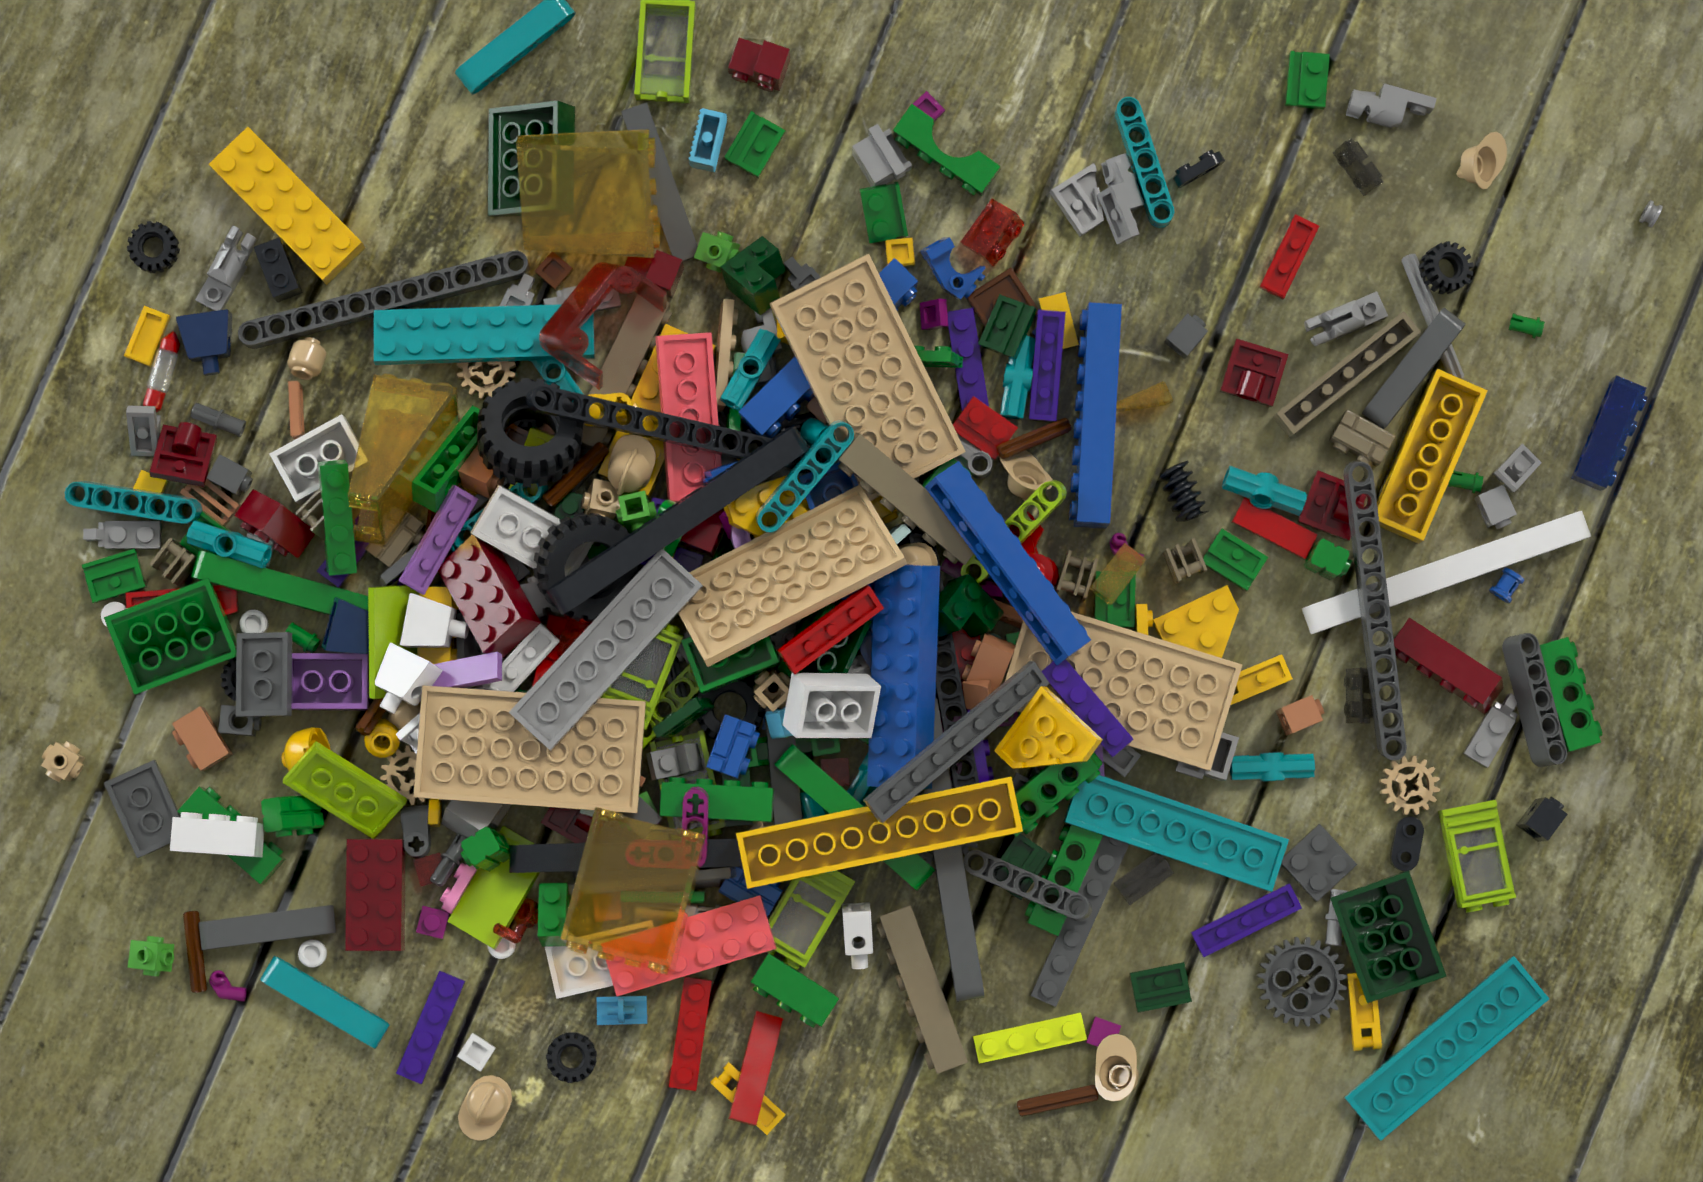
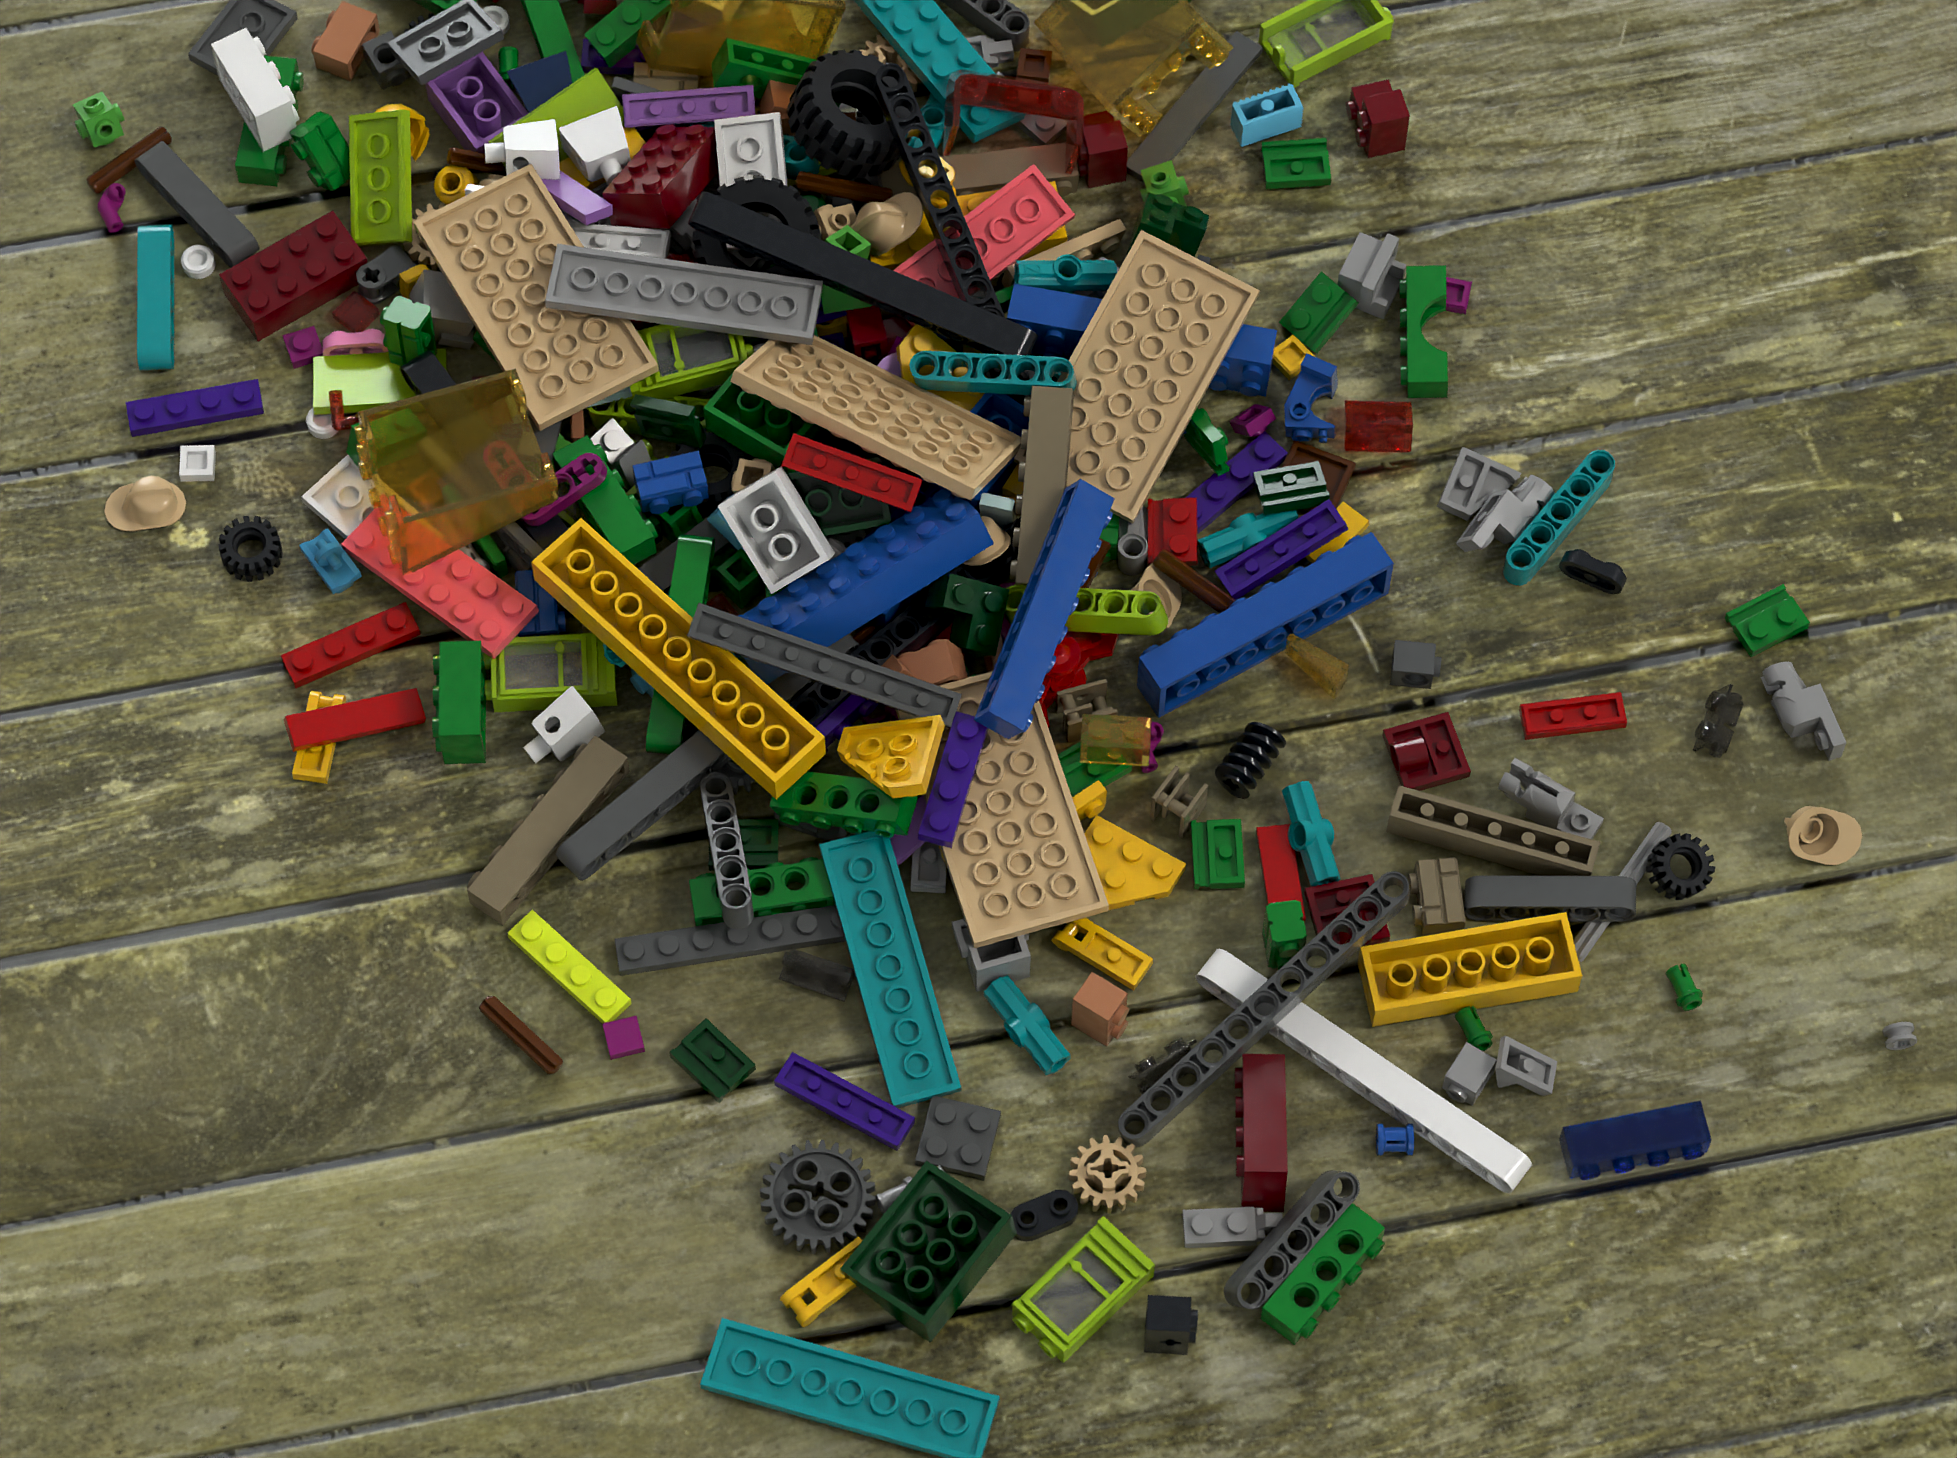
camera: 60 degrees right, 20 degrees down
dark grey axle [430,834,467,887] -> none
tan piece [1095,1034,1139,1102] -> none

